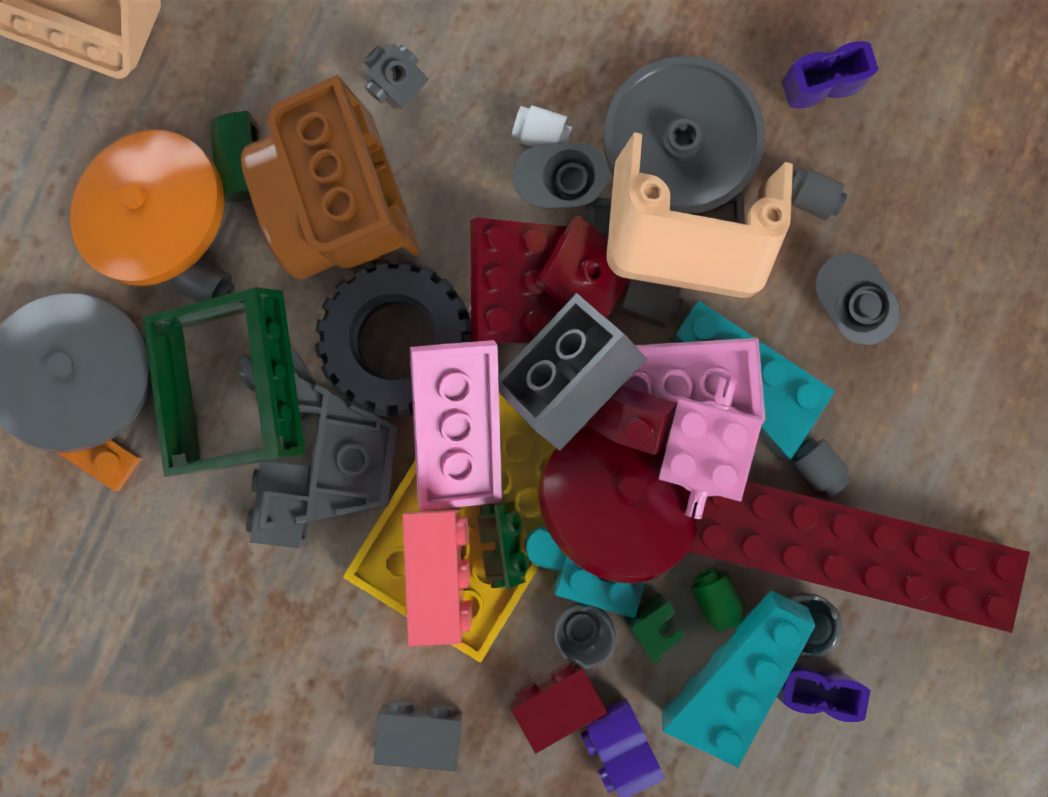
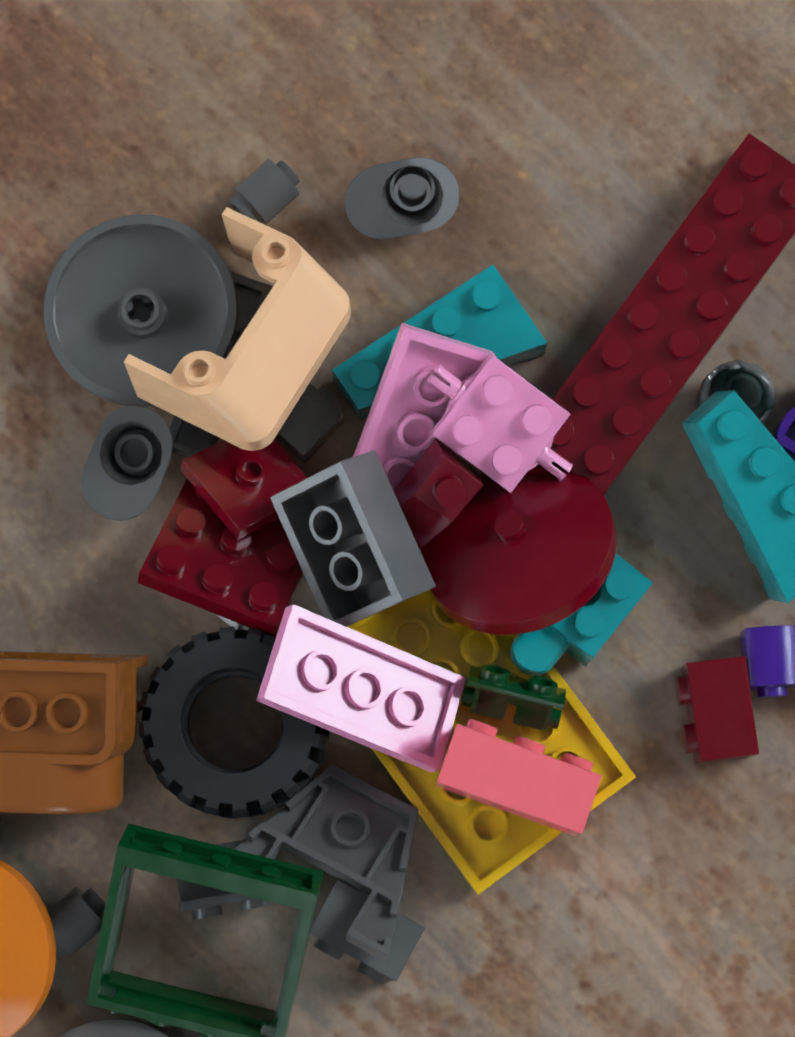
camera: 70 degrees left, 5 degrees down
dark grey brick [373,700,463,771] -> none
white brick [512,105,573,147] -> none
dark grey hair [553,602,616,669] -> none
dark green hinge [623,592,684,664] -> none
green brick [691,567,745,631] -> none
dark purple brick [782,41,879,109] -> none
dark grey brick [792,437,852,499] -> none

